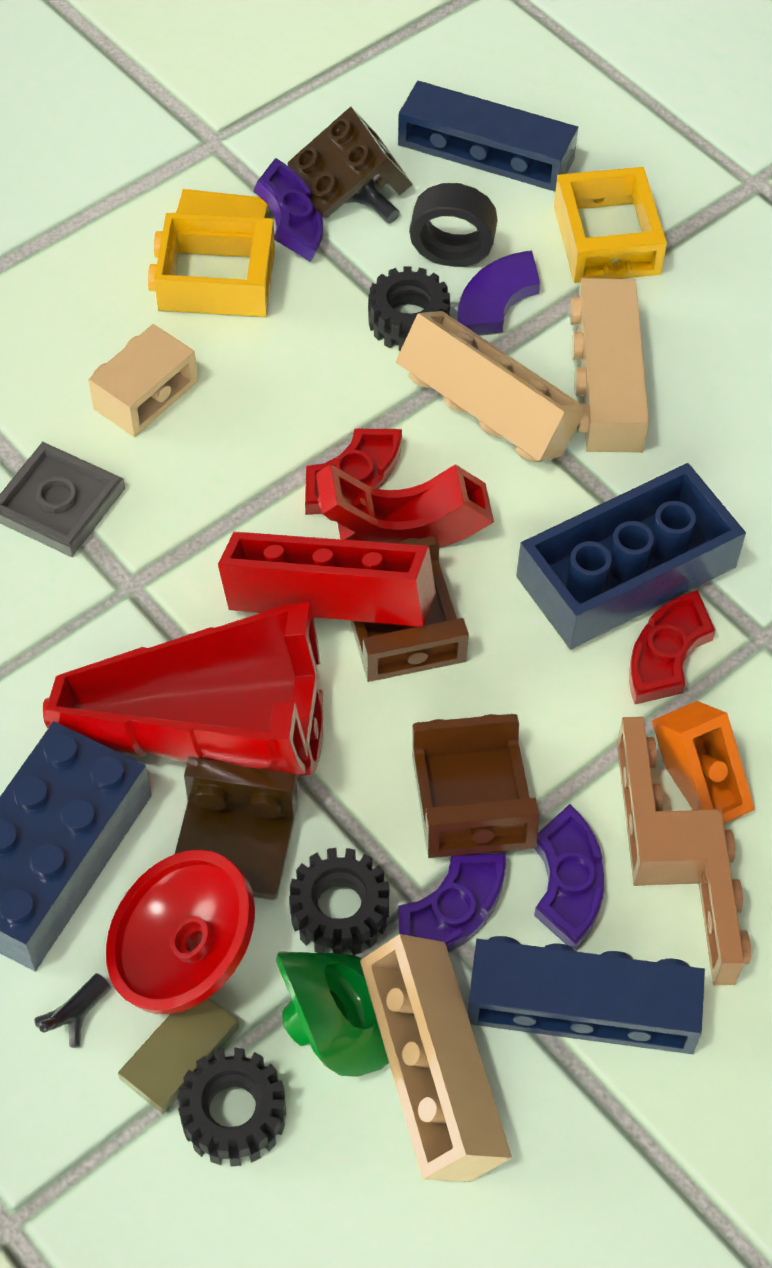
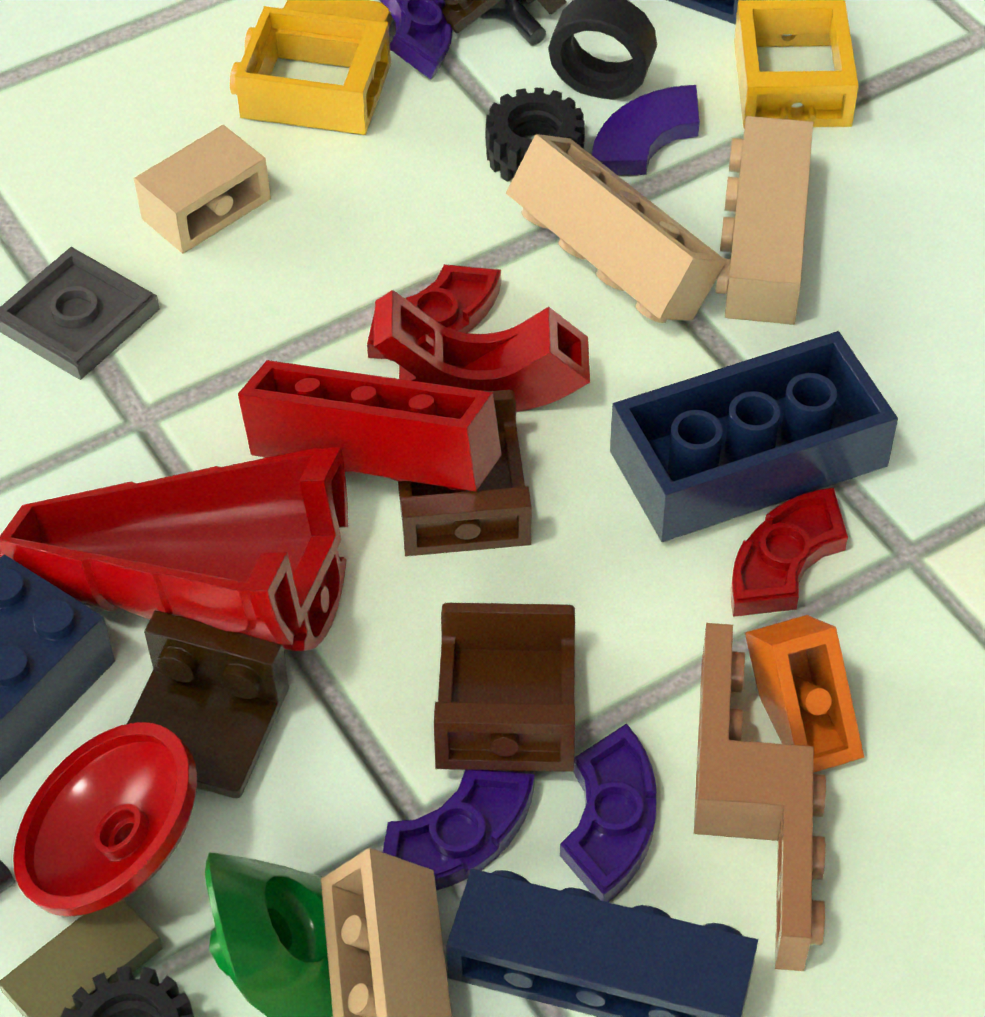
camera: 10 degrees right, 5 degrees down
black tyre [289,848,390,955] -> none

